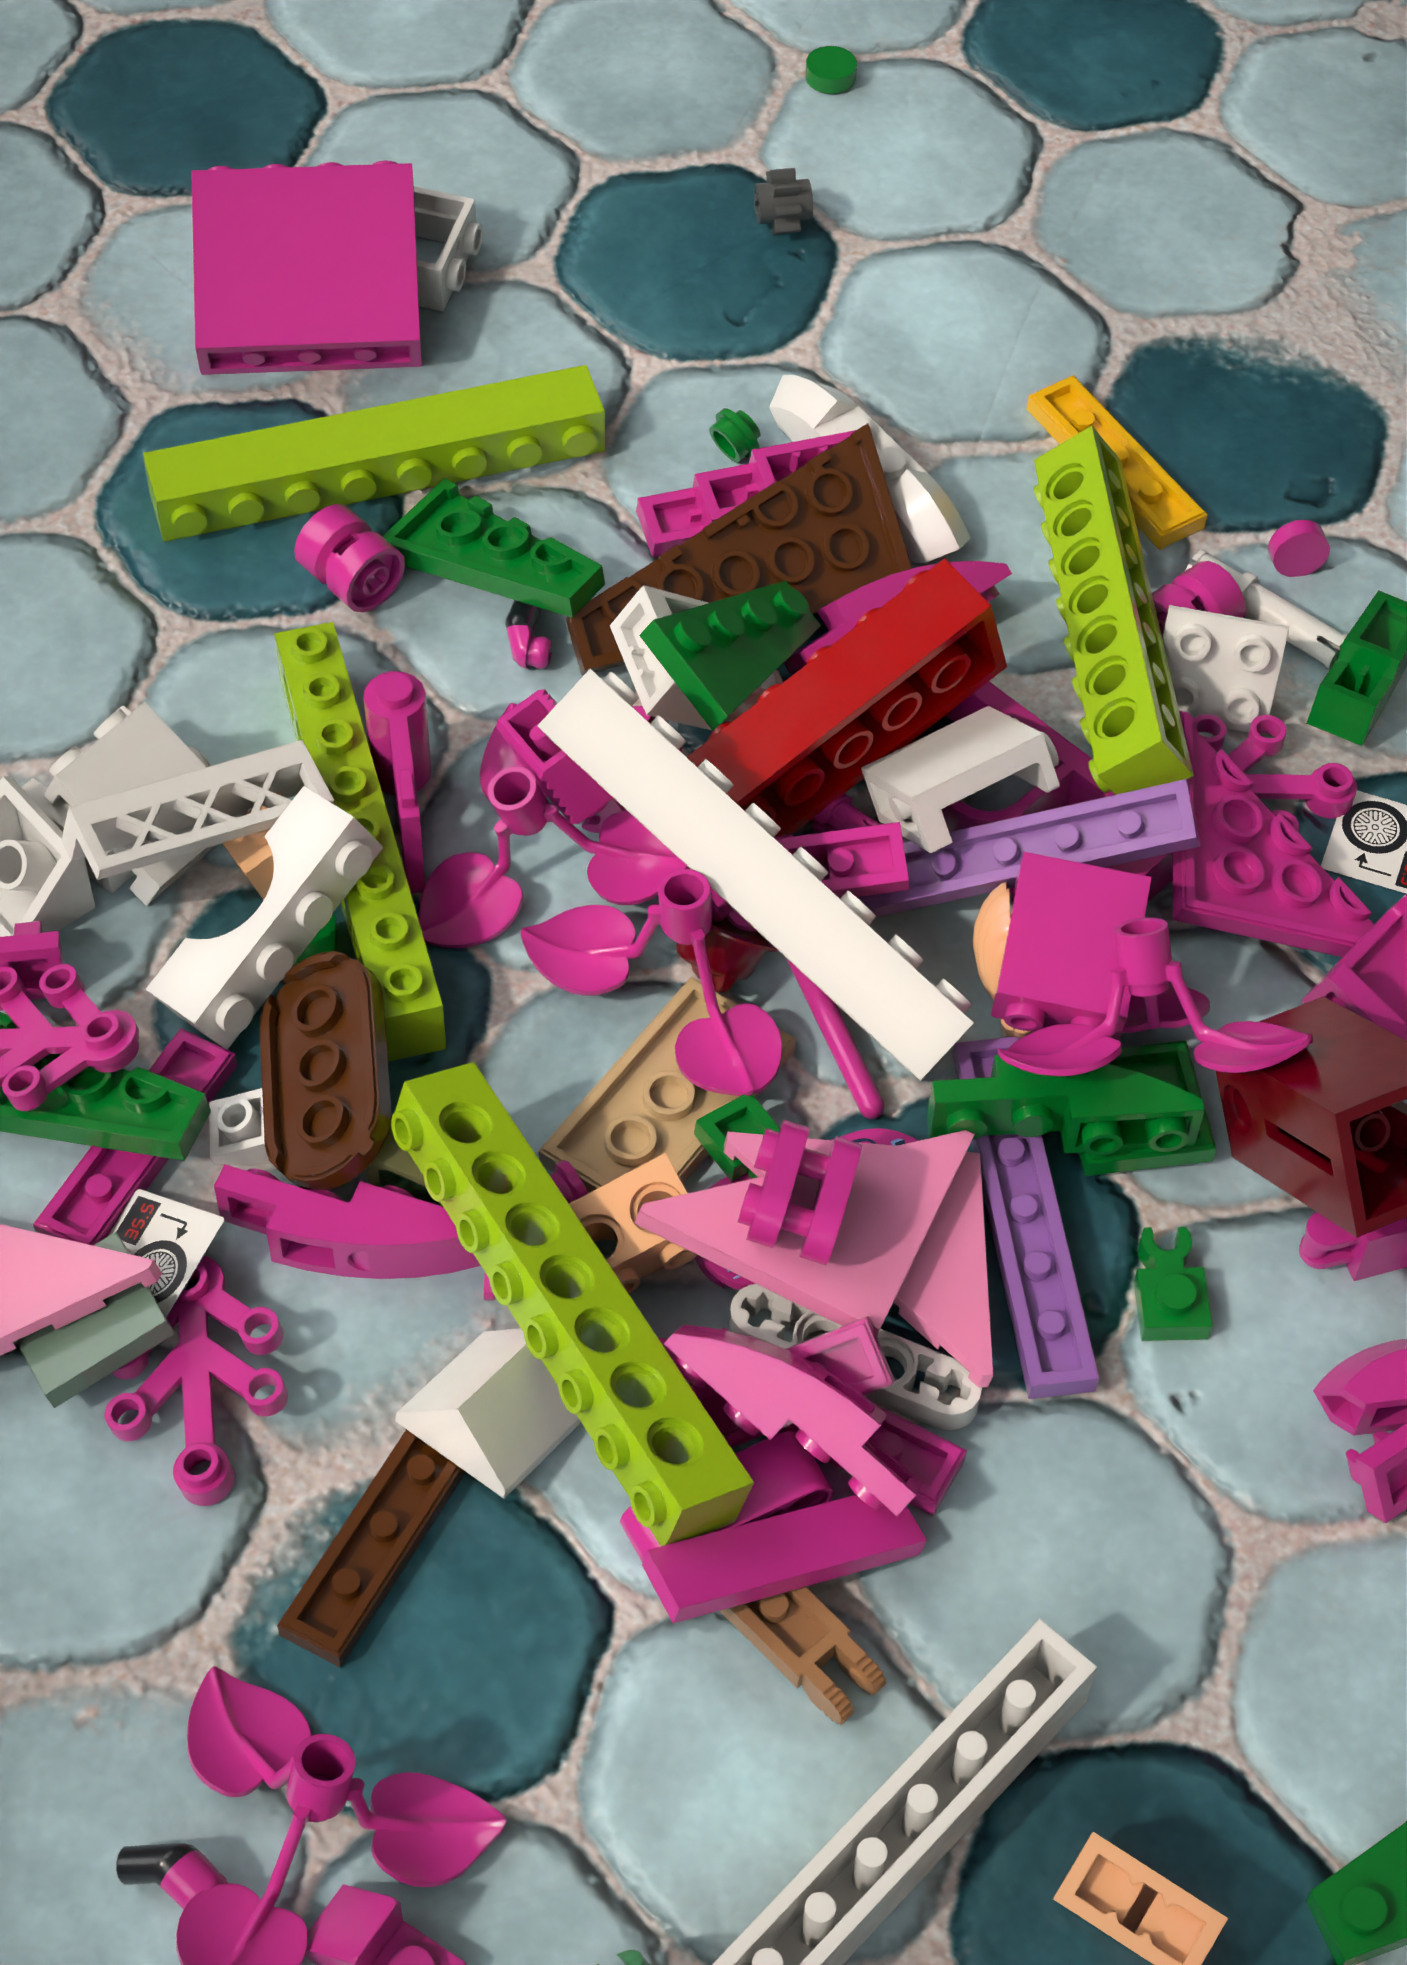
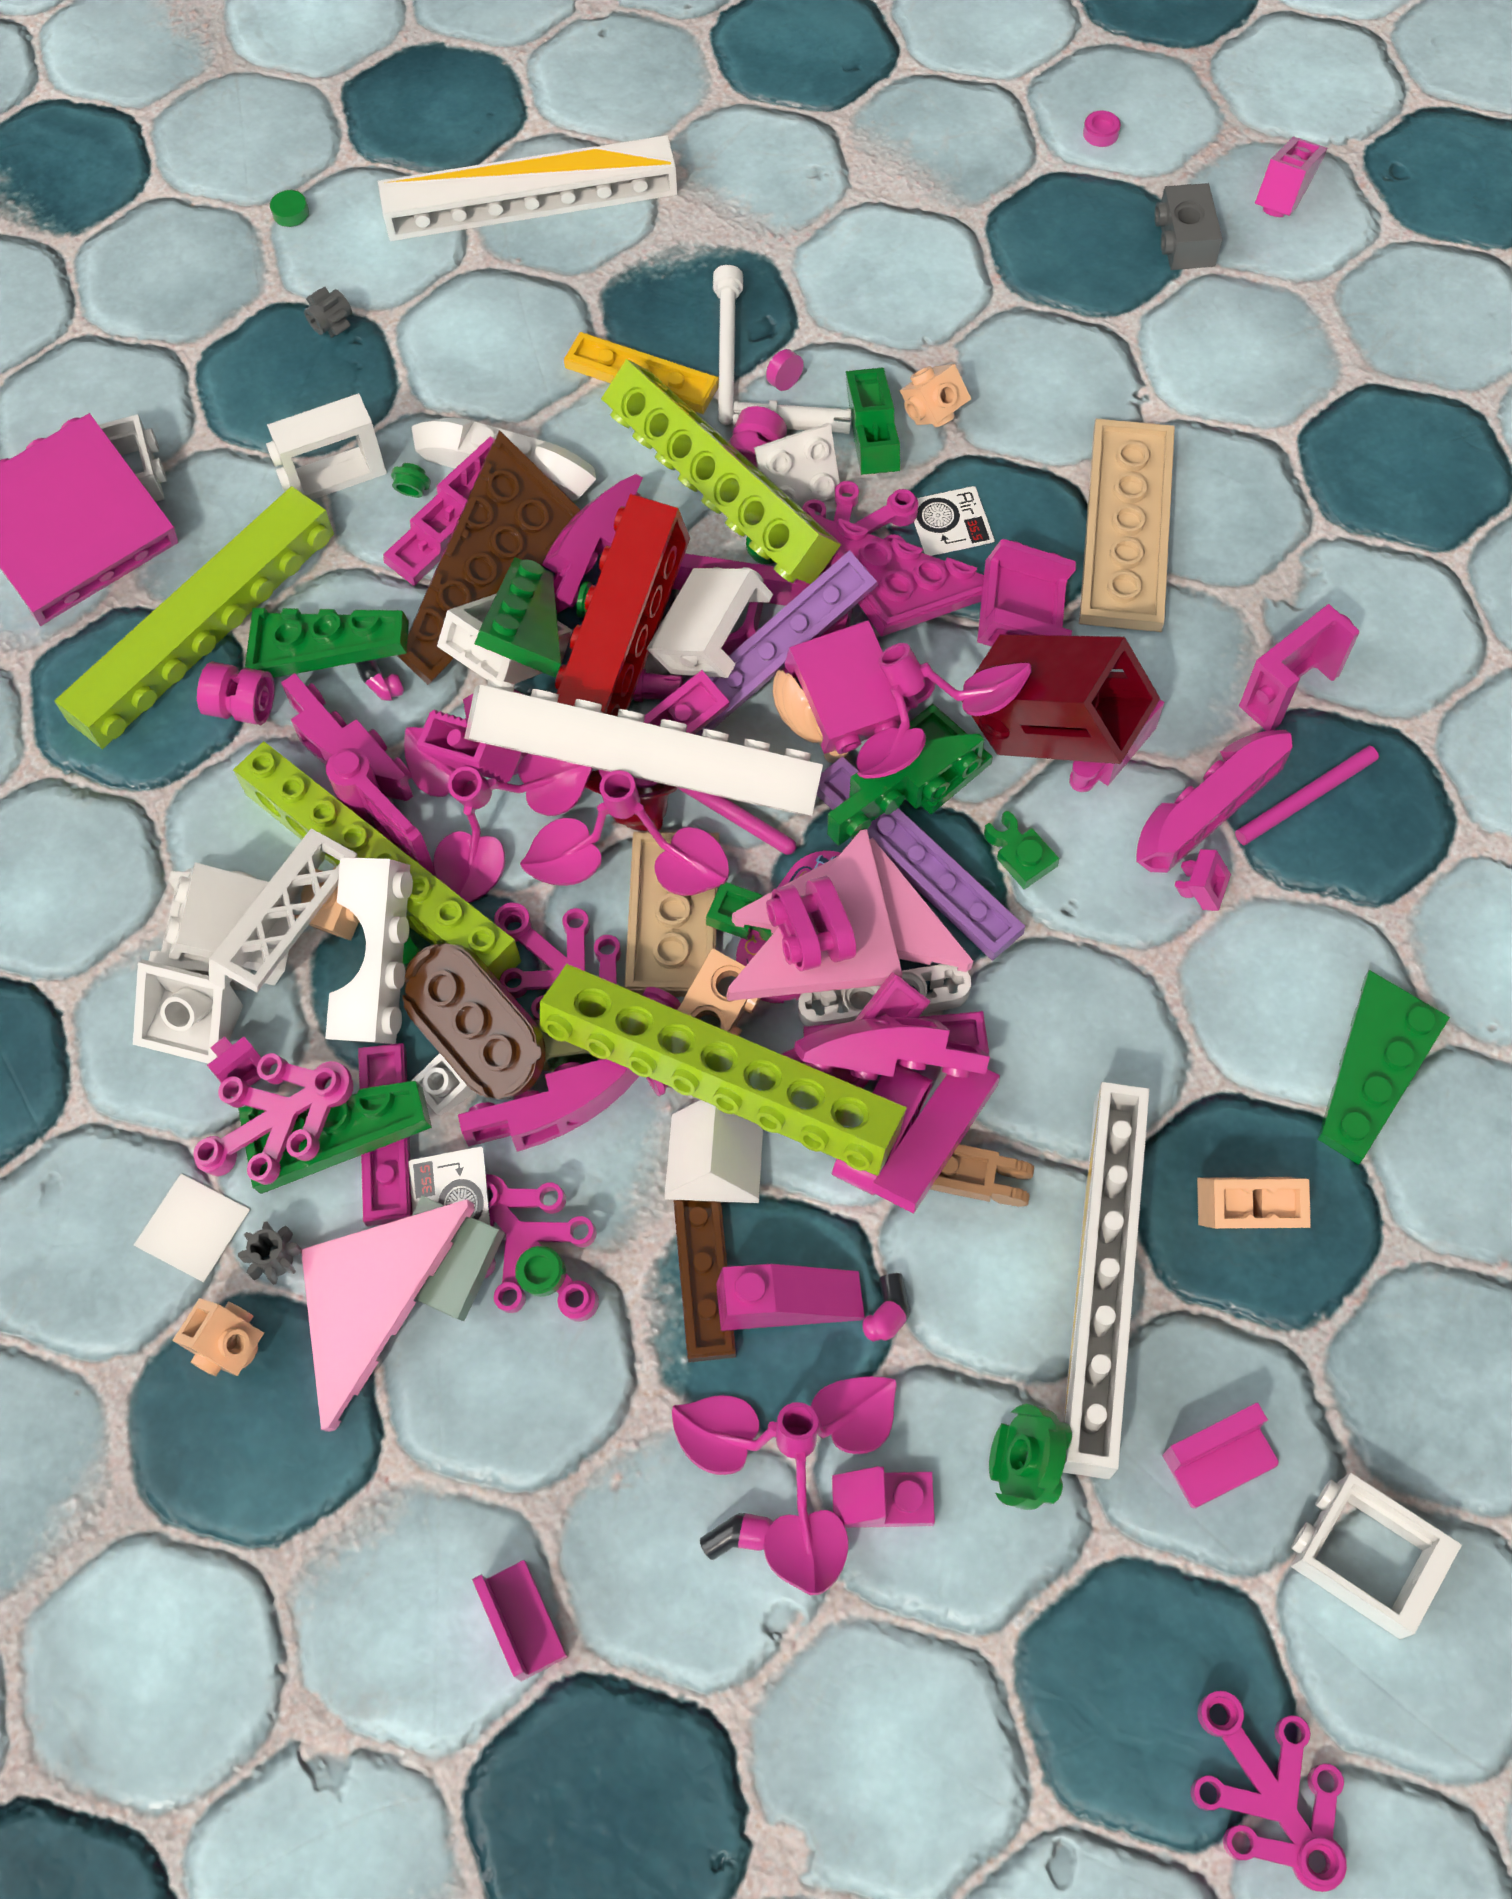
camera: 30 degrees left, 10 degrees up
none -> white window [266,394,387,500]
none -> dark pink slope [281,673,413,801]
none -> white brick [378,135,677,241]
none -> dark pink plant [494,903,621,1020]
none -> green tile [515,1246,566,1297]
none -> white piece [713,265,743,425]
none -> dark pink slope [716,1264,865,1331]
none -> dark pink arm [862,1273,909,1342]

